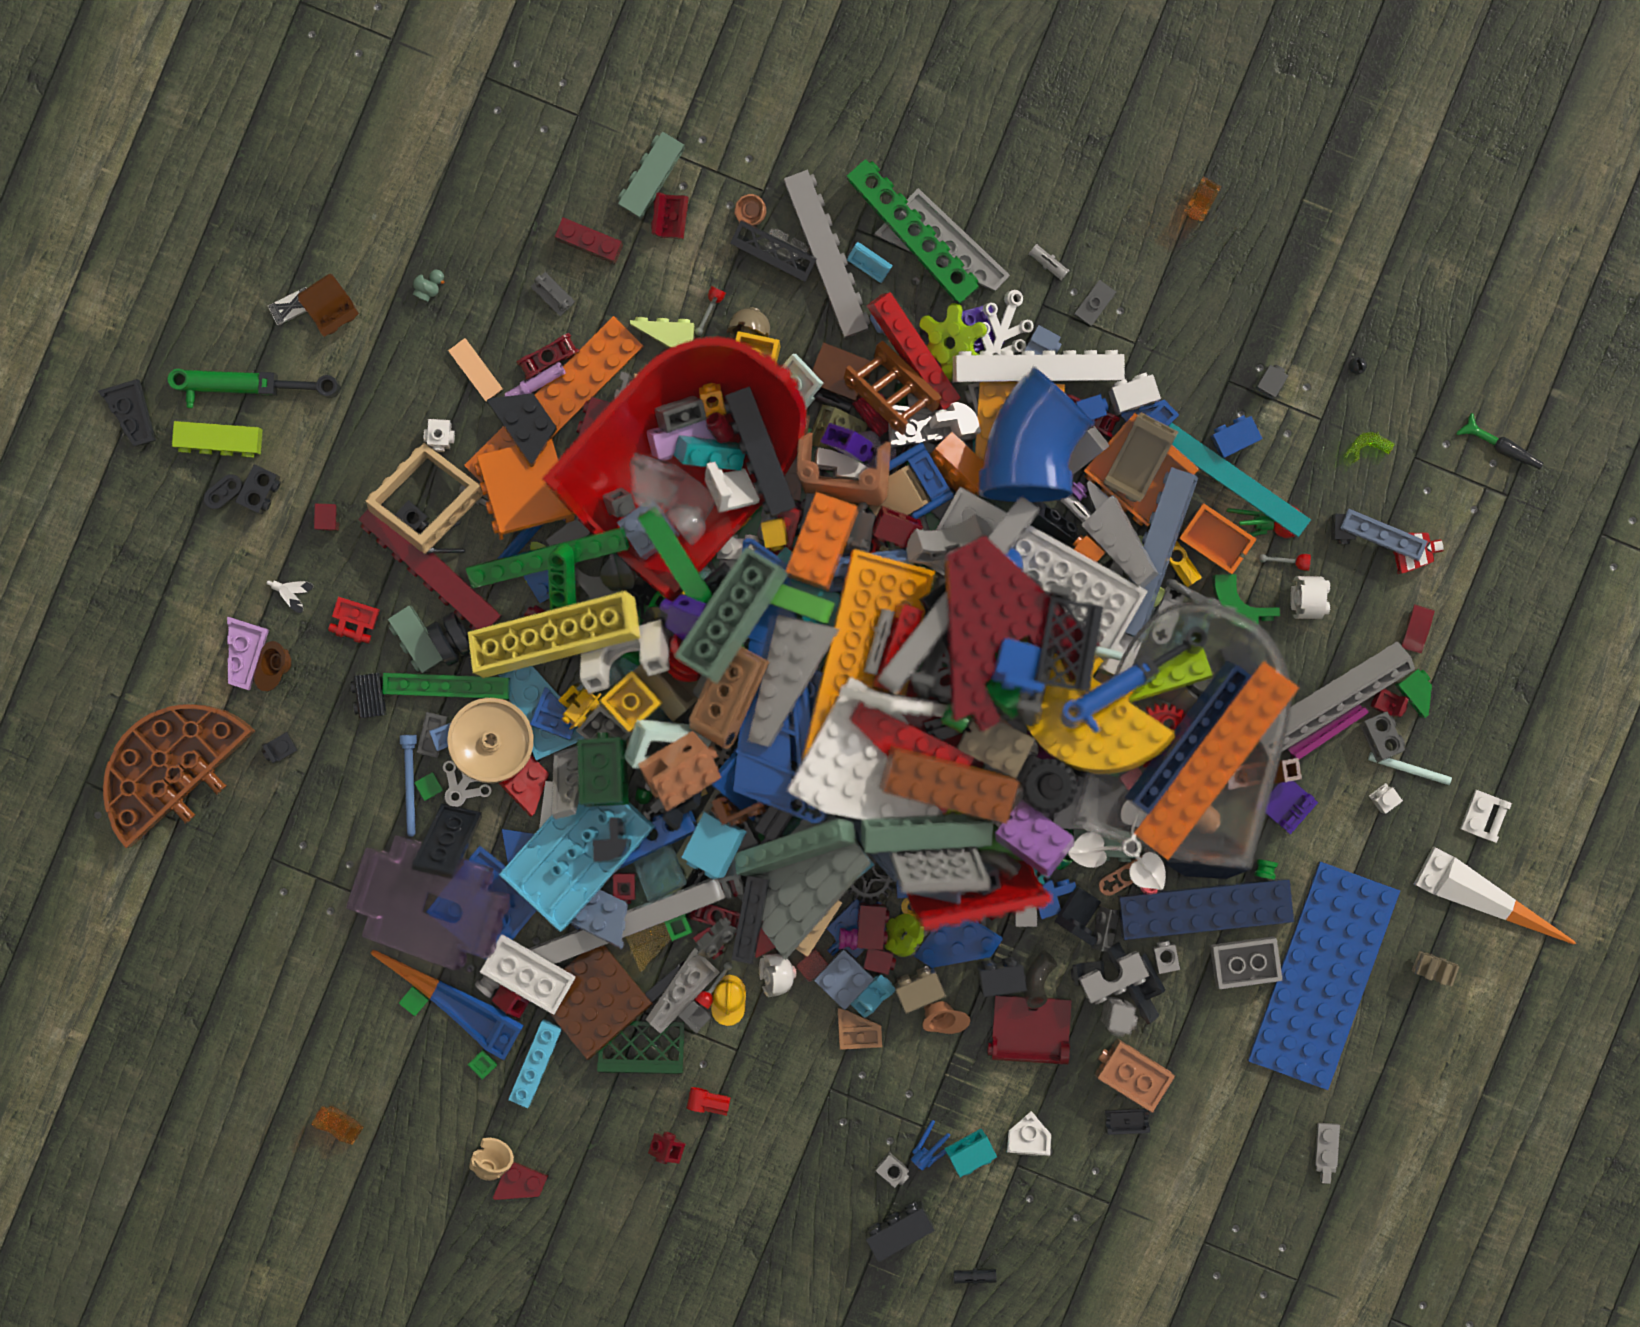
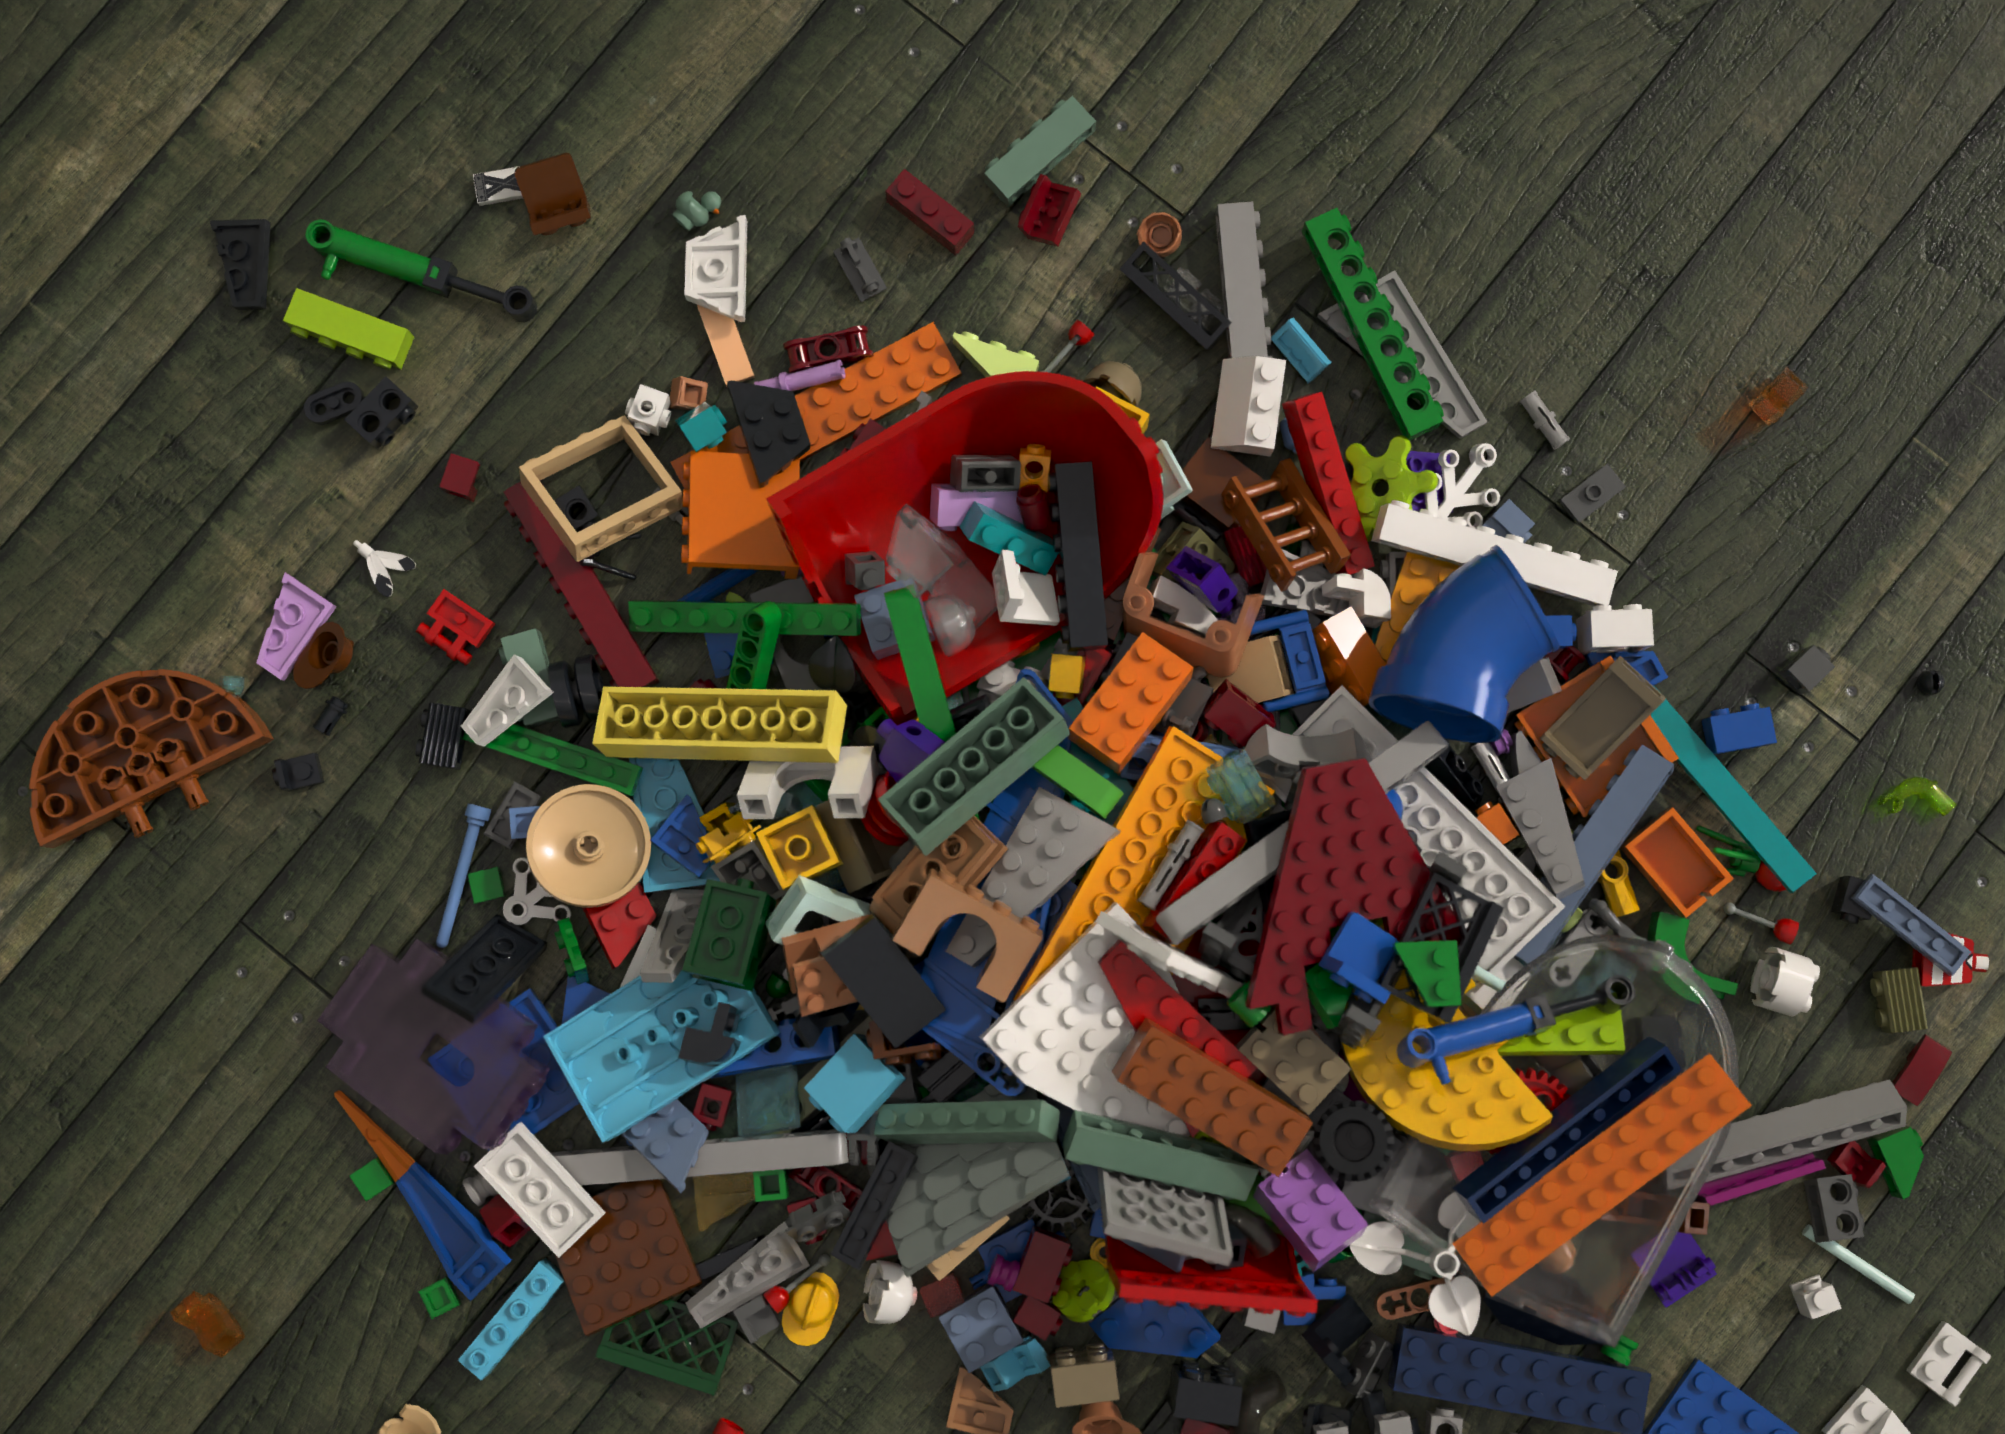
camera: 15 degrees right, 5 degrees down
none -> clear light blue hinge [219,676,245,696]
none -> black pin [313,696,348,736]
none -> white wing [461,655,554,747]
none -> green wing [554,917,589,985]
none -> nougat slope [669,376,708,411]
none -> teal brick [675,401,728,452]
none -> white wing [684,215,747,322]
none -> black tile [821,914,946,1049]
none -> medium nougat arch [892,868,1043,1003]
none -> dark grey hinge [1201,798,1228,824]
none -> clear light blue brick [1206,750,1276,823]
none -> white slope [1211,356,1286,457]
none -> green wing [1393,940,1461,1007]
none -> olive brick [1870,967,1928,1033]

